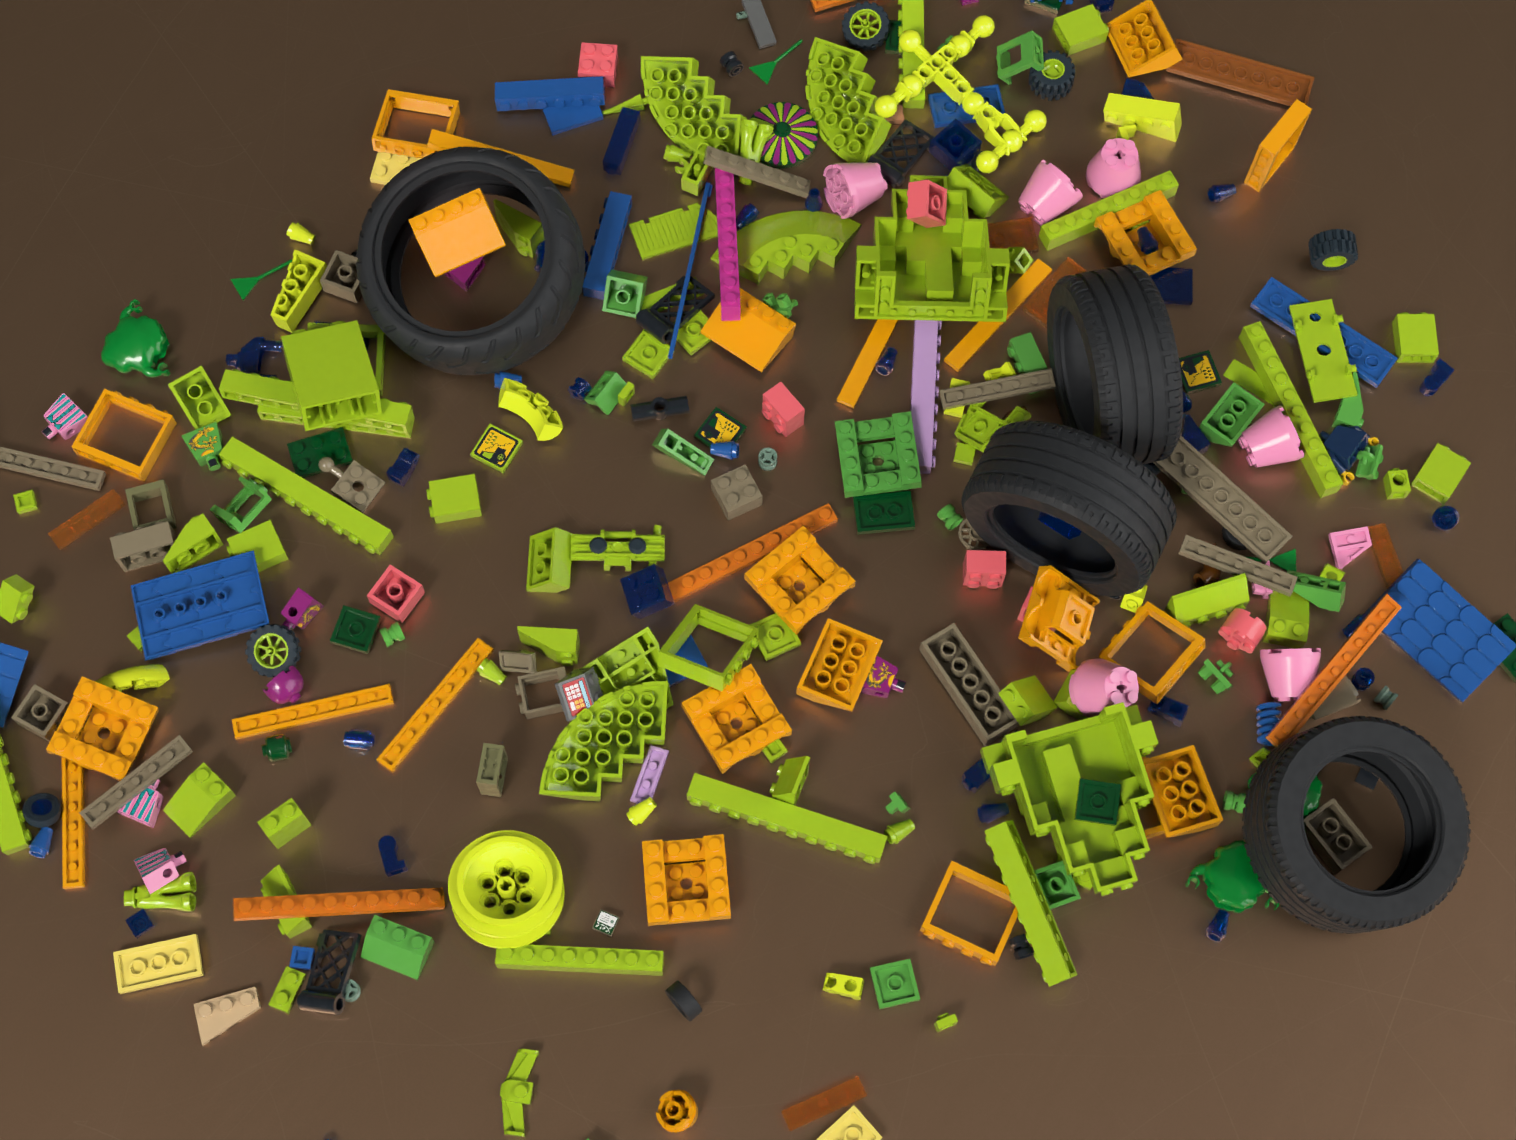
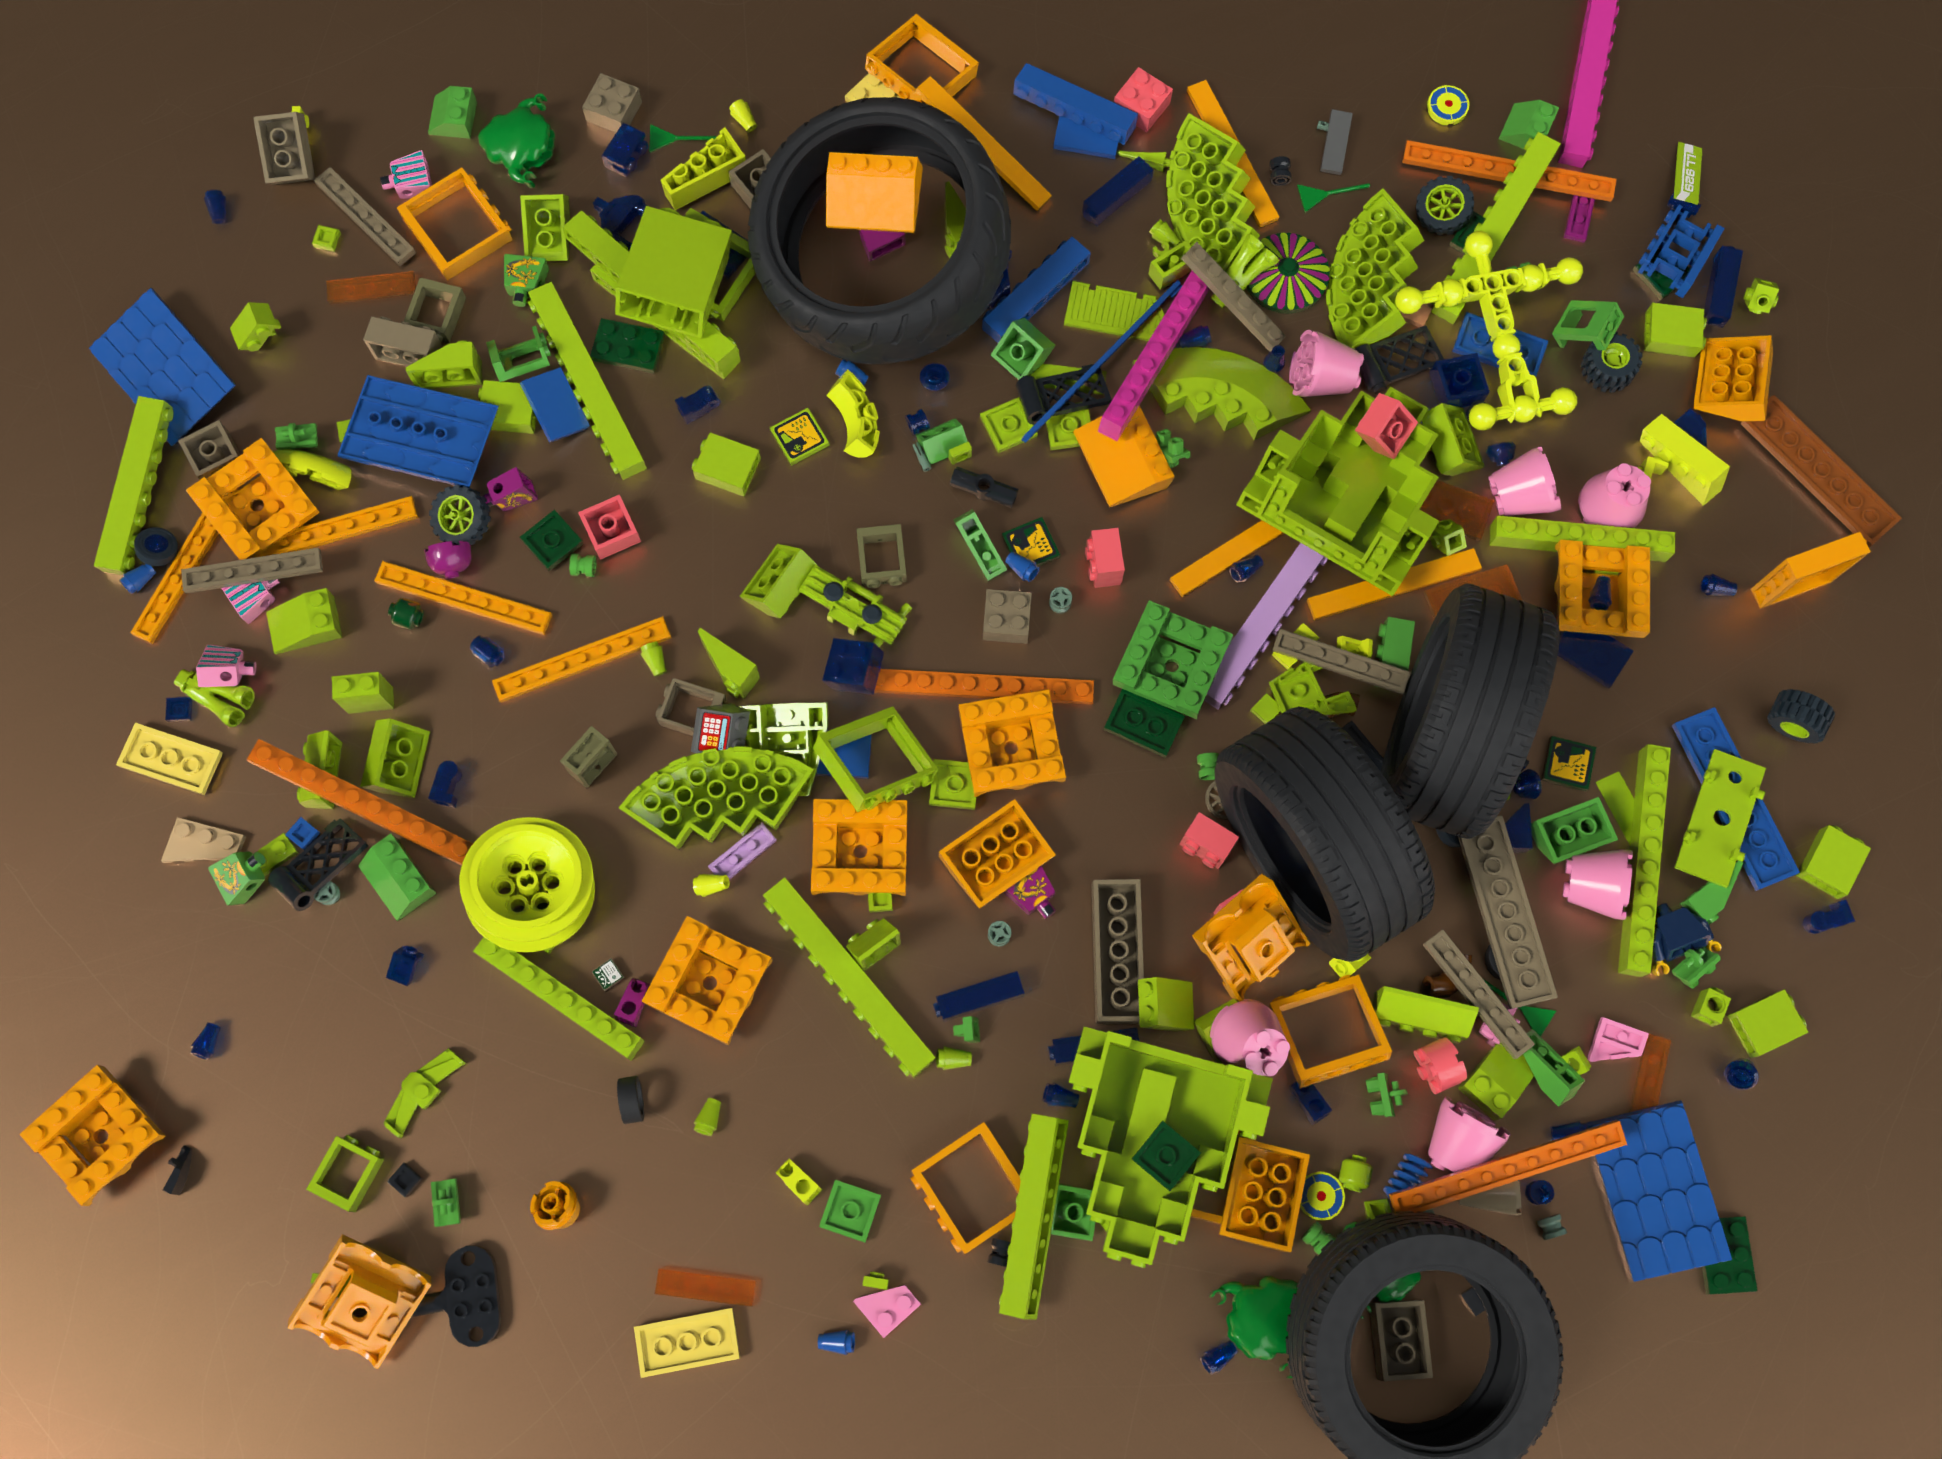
camera: 30 degrees right, 5 degrees up
dark tan plate [319,457,386,513] -> none
dark tan tile [499,650,537,673] -> none
none -> bright green torso [208,851,266,906]
none -> light orange tile [257,496,419,557]
none -> bright green hips [275,423,318,450]
none -> lime slope [360,718,430,798]
none -> clear blue bracket [386,946,424,986]
none -> bright green slope [428,86,477,139]
none -> blue tile [520,367,590,443]
none -> dark tan brick [582,73,642,136]
none -> clear blue brick [601,123,648,178]
none -> magenta leg [614,978,650,1028]
none -> lime cone [694,1098,721,1136]
none -> blue cone [818,1329,855,1355]
none -> bright pink wing [853,1285,921,1338]
none -> olive window [856,524,907,588]
none -> sand green pin [913,442,931,472]
none -> clear blue cone [920,363,950,392]
none -> clear blue brick [933,971,1025,1022]
none -> sand green wheel [988,921,1011,947]
none -> light orange tile [1187,80,1279,228]
none -> tile [1300,1171,1345,1221]
none -> lime head [1339,1155,1373,1193]
none -> clear blue cone [1486,442,1516,466]

